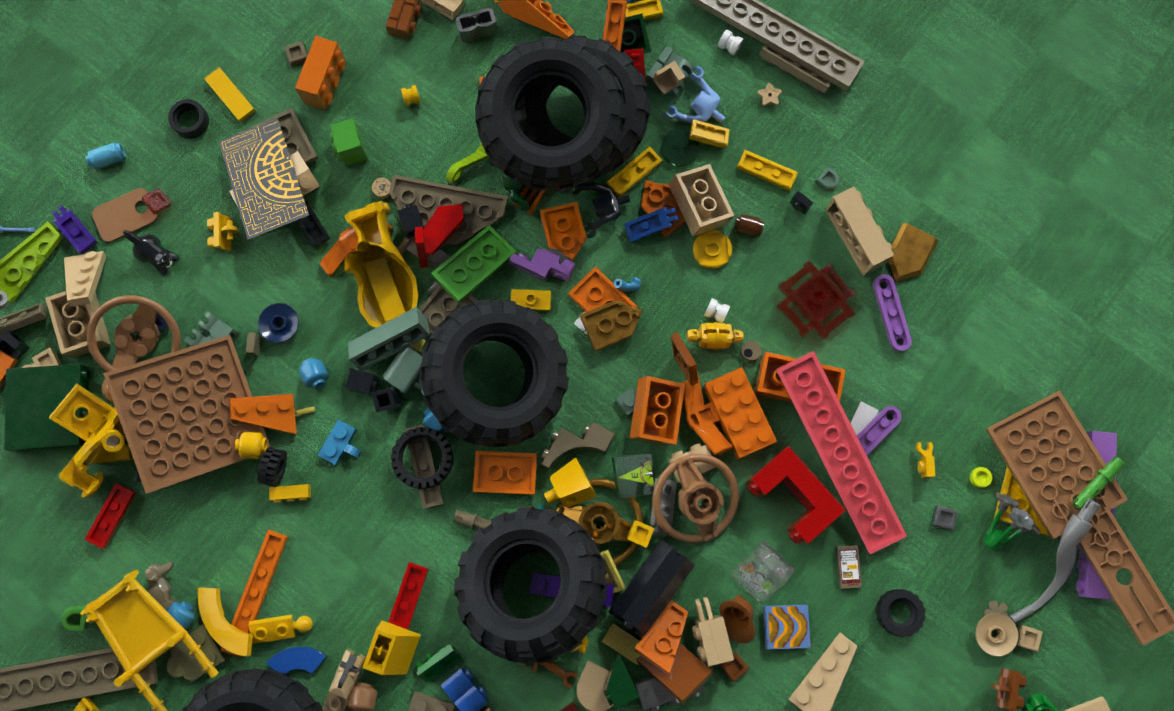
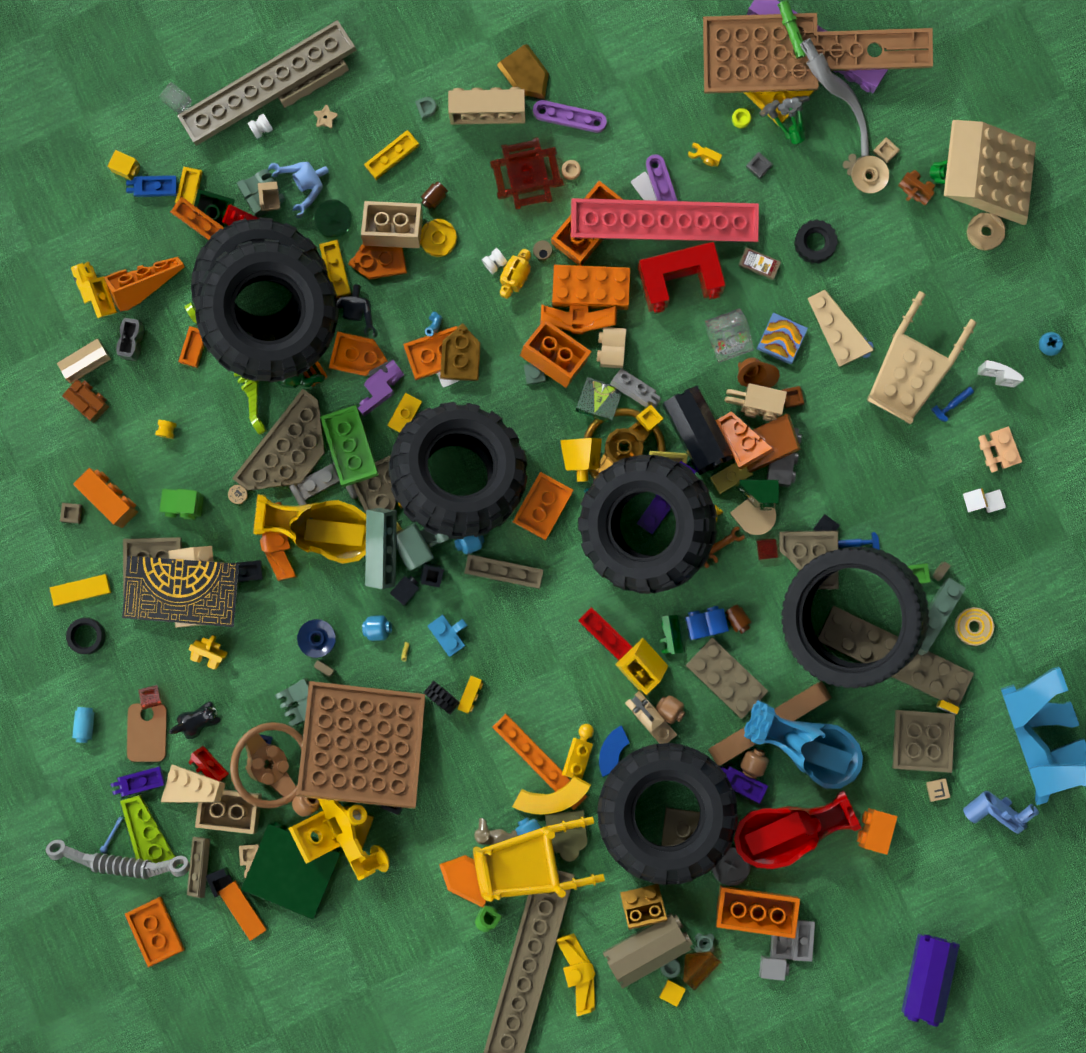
camera: 55 degrees left, 5 degrees up
red plate [84,483,136,549] -> none
orange wing [229,394,297,435] -> none
yellow head [235,432,268,459] -> none
black tyre [391,427,454,489] -> none
black brick [397,205,424,238] -> none
red piece [415,204,464,268] -> none
dark tan axle [453,509,491,530] -> none
dark tan arch [541,422,615,469] -> none
blue hinge [624,207,679,242] -> none
medium nougat piece [652,454,739,543] -> none
dark orange tile [671,332,698,386] -> none
yellow plate [689,119,730,149] -> none
black plate [790,190,814,214] -> none
none -> red plate [189,746,229,781]
none -> orange tile [439,855,487,907]
none -> tan tile [562,160,581,180]

